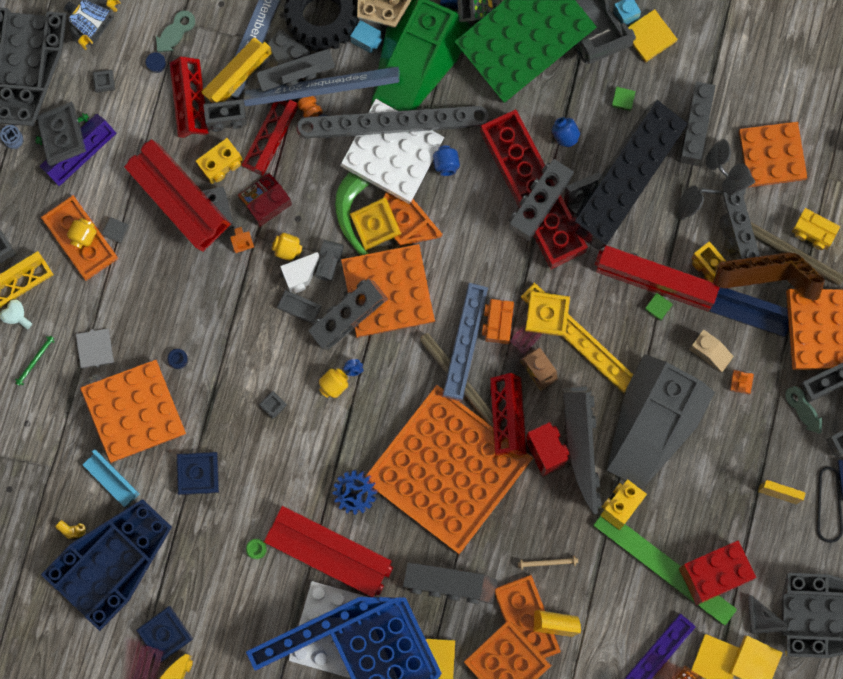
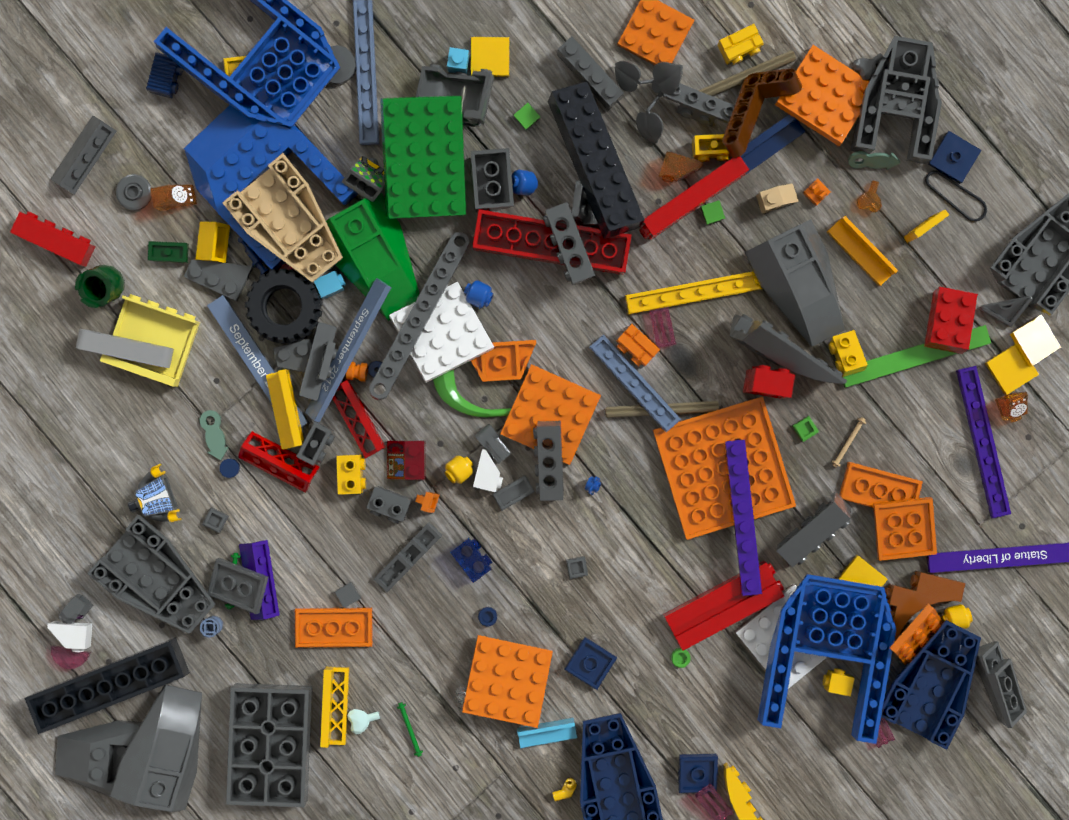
camera: 60 degrees left, 10 degrees up
yellow head [67,218,97,249] -> none
light grey piece [76,329,114,369] -> none
red brick [124,139,231,252] -> none
yellow head [319,368,349,398] -> none
blue gear [332,470,378,515] -> none
yellow tile [350,198,401,250] -> none
red fence [490,373,526,456] -> none
medium nougat torso [519,348,558,391] -> none
yellow tile [525,291,570,337] -> none
yellow brick [533,610,581,637] -> none
none -> dark grey slope [374,522,442,592]
none -> clear blue brick [450,537,493,583]
none -> dark grey slope [471,148,514,212]
none -> clear orange slope [658,151,703,183]
none -> dark purple plate [725,440,762,596]
none -> bright green tile [792,416,819,442]
none -> light orange panel [827,216,898,286]
none -> clear orange rock [856,181,882,213]

